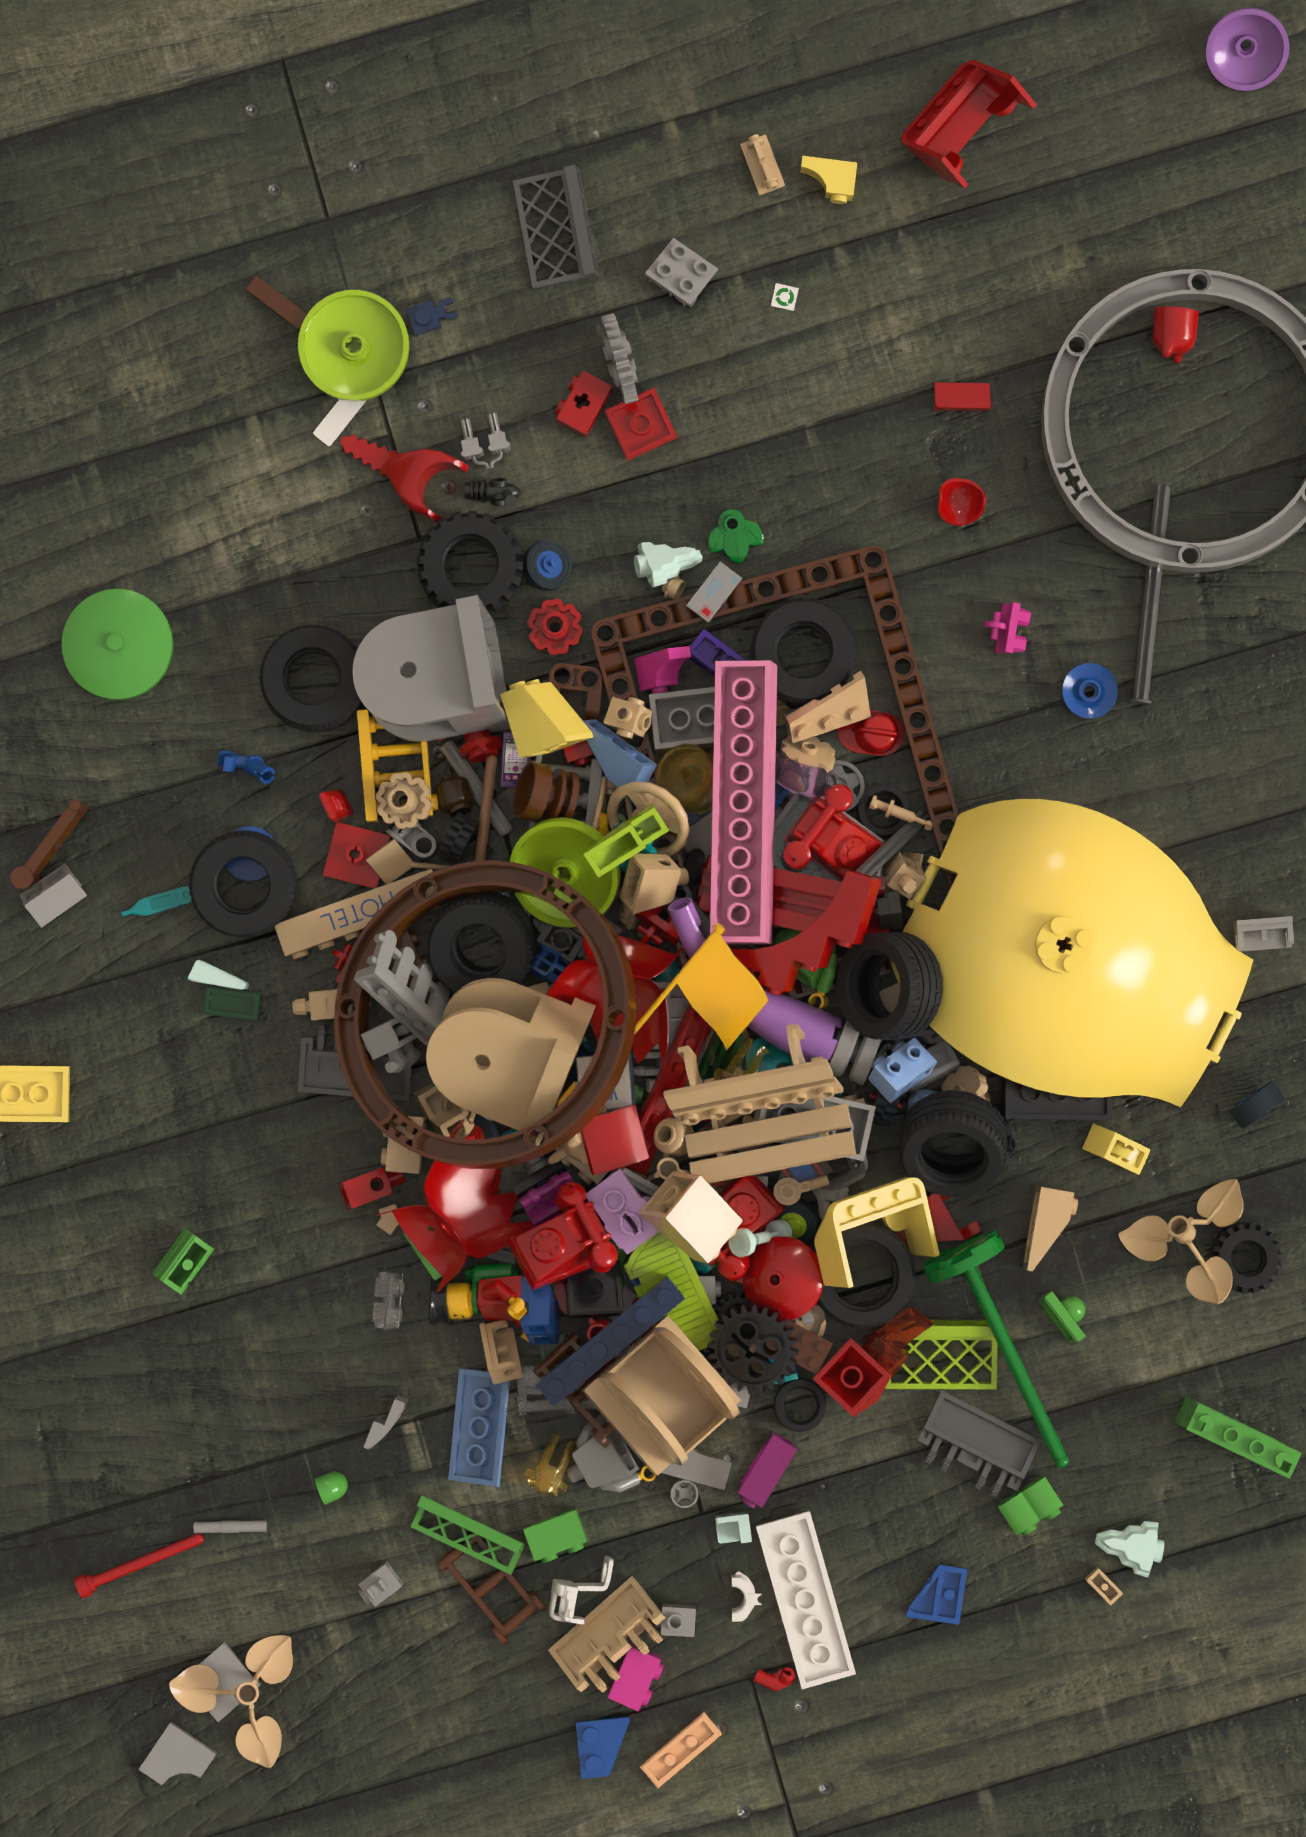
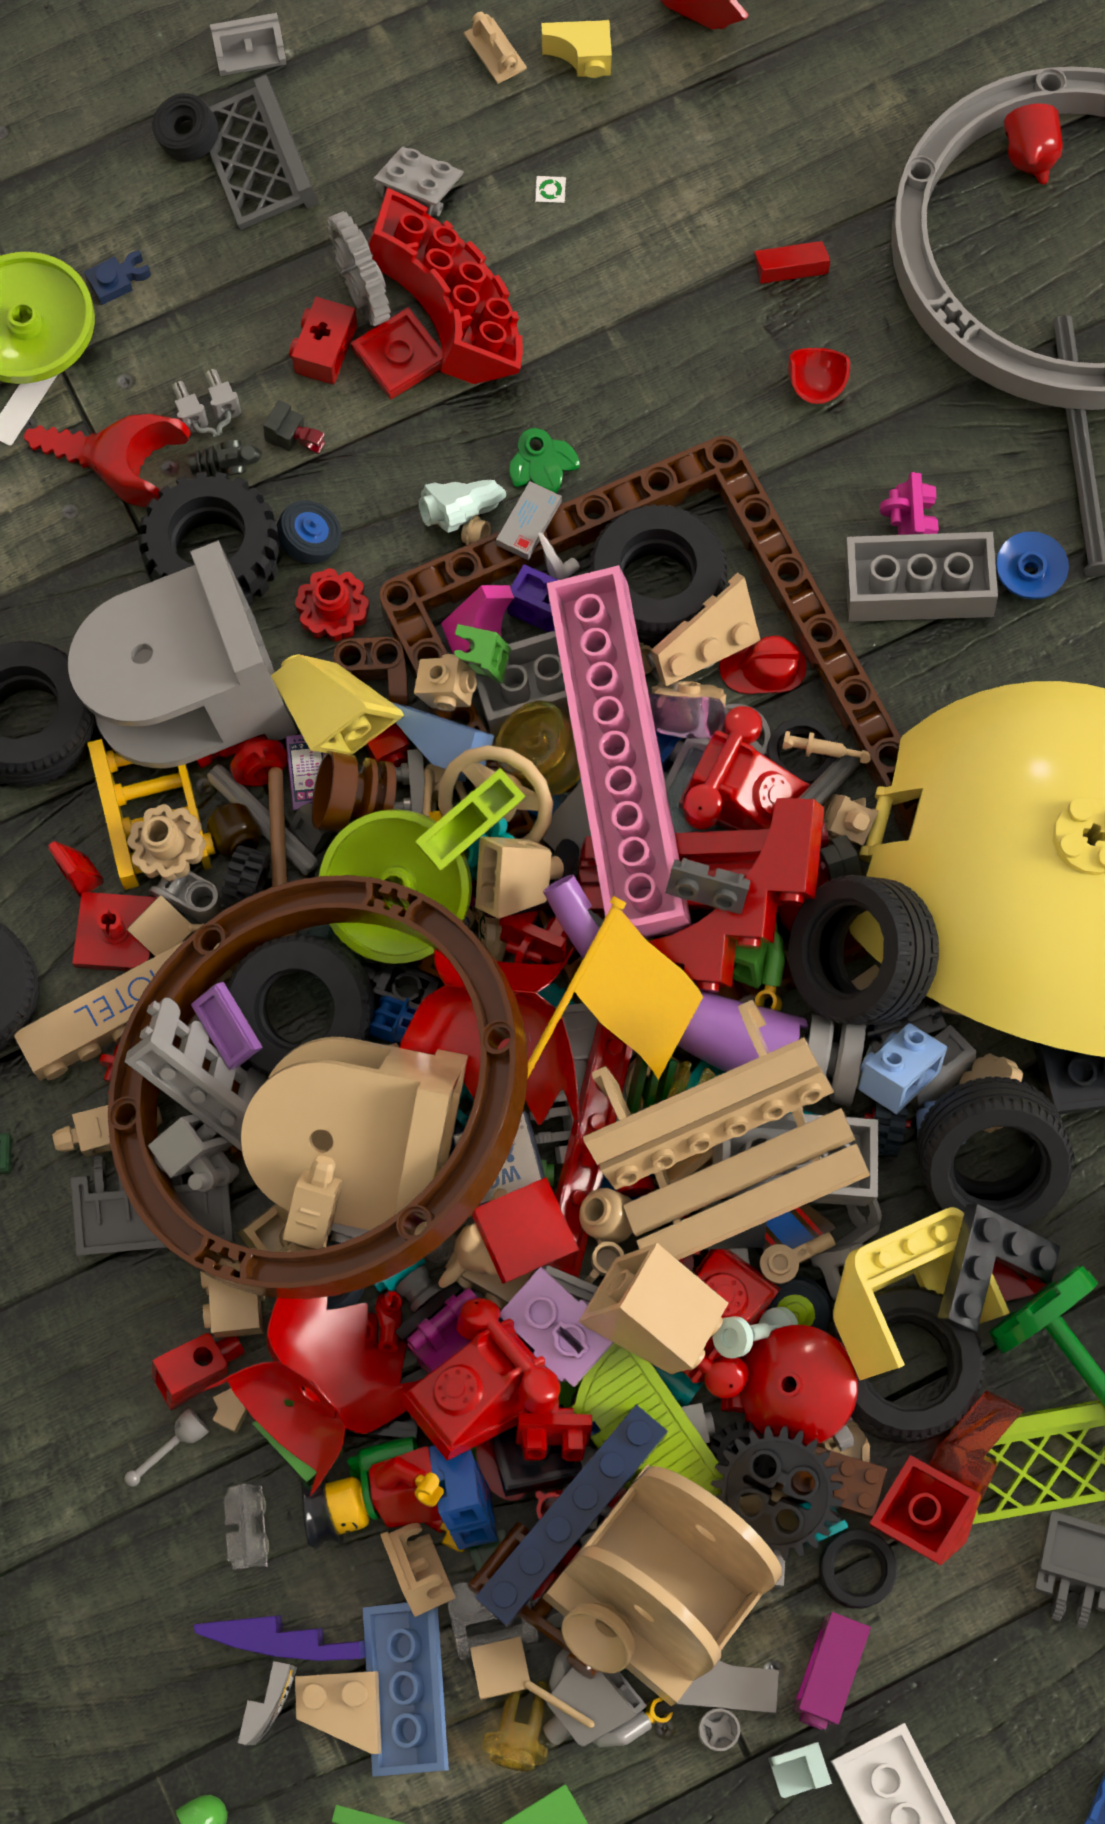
camera: 15 degrees left, 15 degrees down
none -> light grey hinge [124,1408,210,1487]
none -> black tyre [152,93,218,162]
none -> medium lavender tile [191,982,263,1070]
none -> dark purple slope [194,1615,366,1661]
none -> light grey hinge [210,13,287,76]
none -> pearl dark grey piece [263,399,325,454]
none -> tan piece [283,1155,343,1252]
none -> tan wing [295,1671,382,1754]
none -> red brick [368,188,523,384]
none -> red arm [375,1291,402,1353]
none -> bright green hinge [454,624,512,684]
none -> tan piece [470,1636,594,1728]
none -> red hips [516,1399,592,1461]
none -> white bar [538,532,580,580]
none -> tan piece [561,1603,635,1673]
none -> dark grey hinge [665,857,751,914]
none -> light grey brick [845,532,998,622]
none -> black plate [938,1204,1060,1332]

